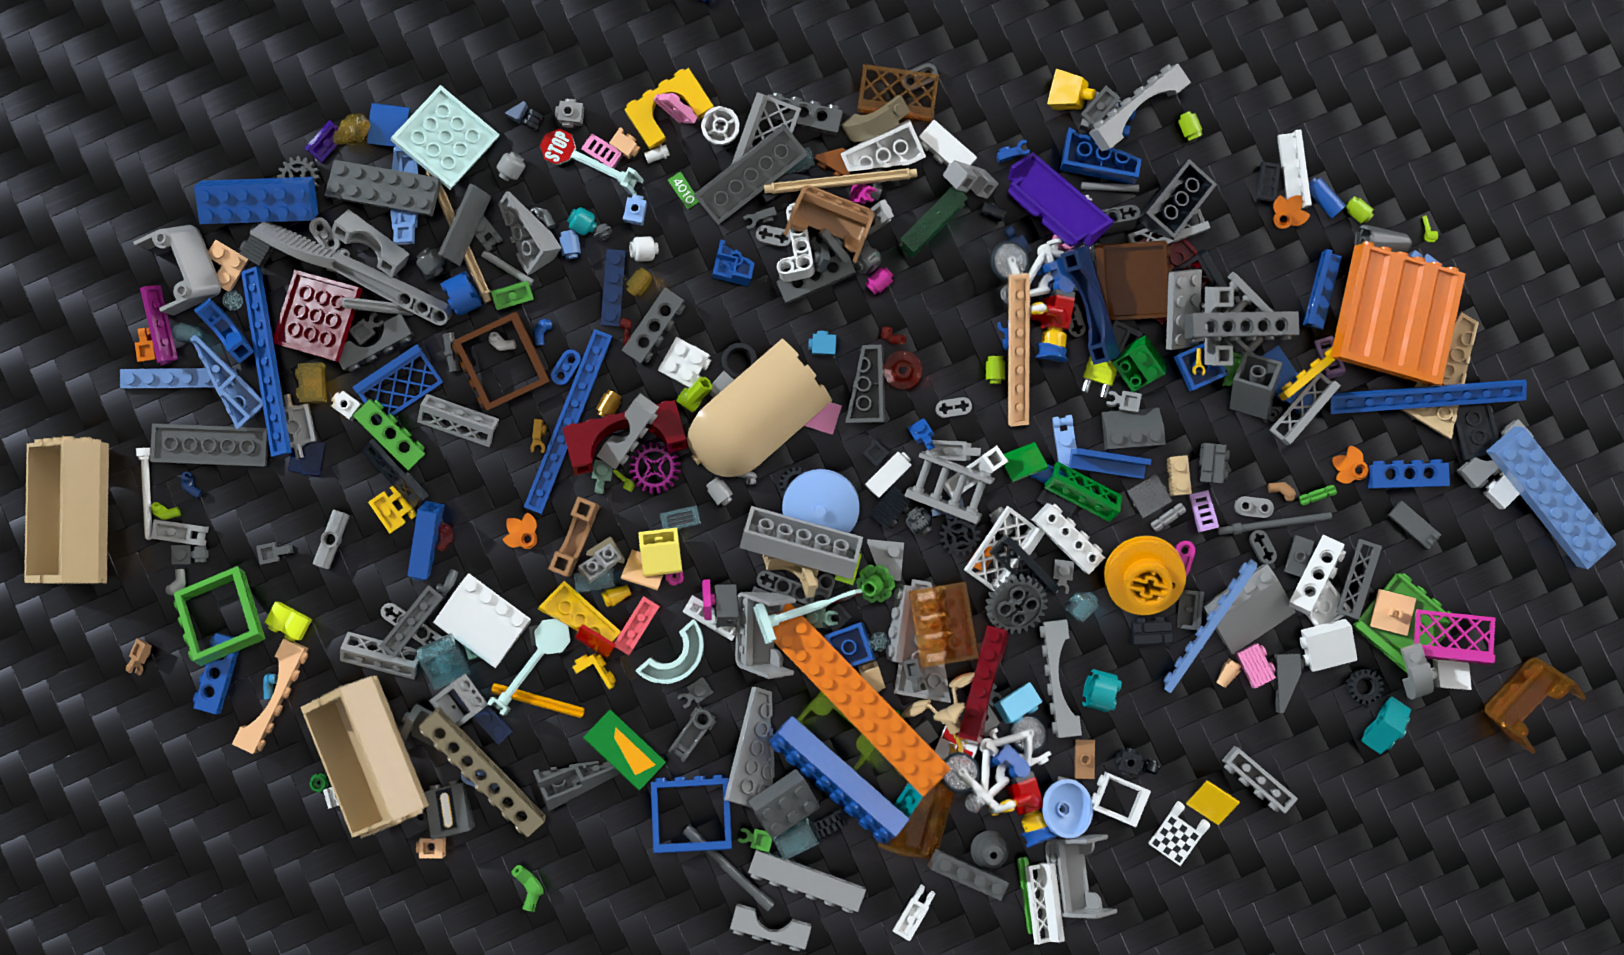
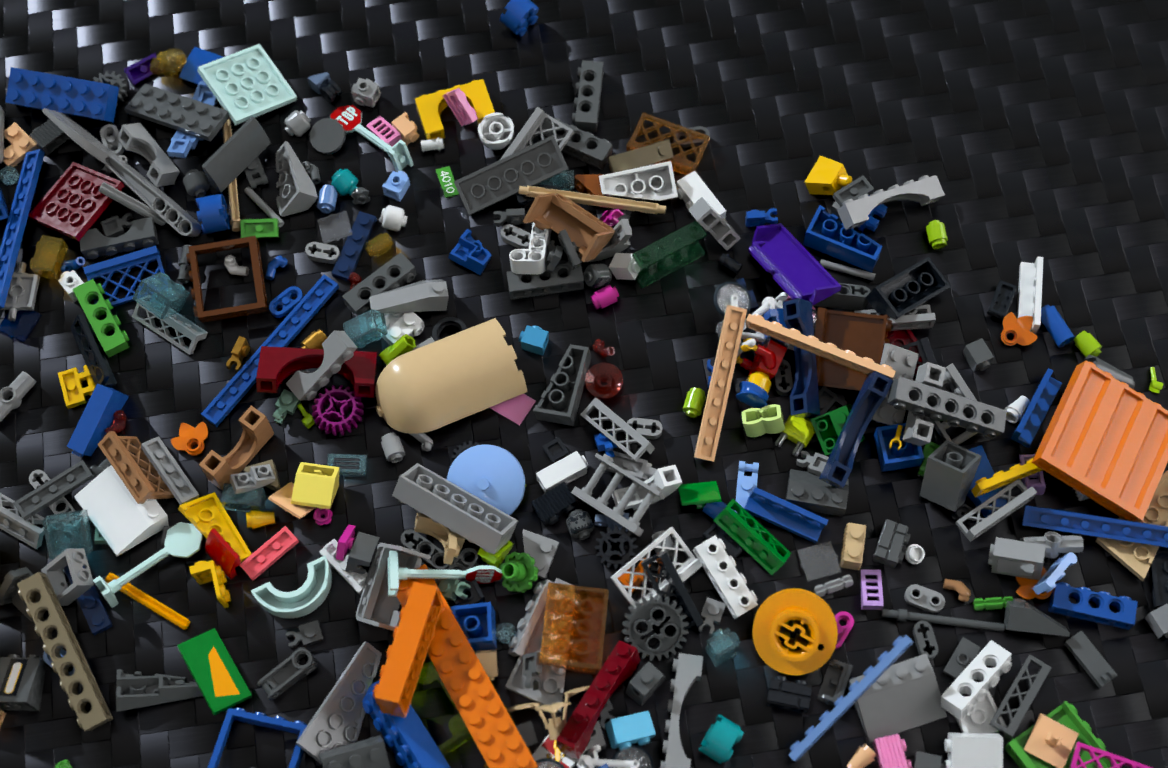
camera: 20 degrees right, 20 degrees down
none -> blue arm [61,257,85,273]
none -> medium nougat fence [98,431,174,504]
none -> clear light blue brick [132,272,190,320]
none -> light grey plate [141,436,199,505]
none -> light grey beam [305,242,340,264]
none -> dark grey tile [310,118,346,154]
none -> clear piece [318,211,353,244]
none -> clear light blue brick [343,309,388,348]
none -> light grey wedge [369,279,449,314]
none -> orange brick [373,582,443,718]
none -> dark grey brick [572,60,604,132]
none -> light grey fence [580,397,655,461]
none -> white brick [609,253,642,280]
none -> dark grey torso [625,661,667,707]
none -> yellowish green brick [742,404,785,437]
none -> light nougat plate [746,314,896,380]
none -> dark blue arch [819,371,893,488]
none -> white plate [905,544,925,564]
none -> dark grey brick [962,338,994,372]
none -> light grey window [988,537,1046,580]
none -> white cone [1004,396,1030,423]
none -> dark grey slope [1004,599,1070,637]
none -> light grey piece [1020,532,1084,559]
none -> light blue plate [1032,552,1077,595]

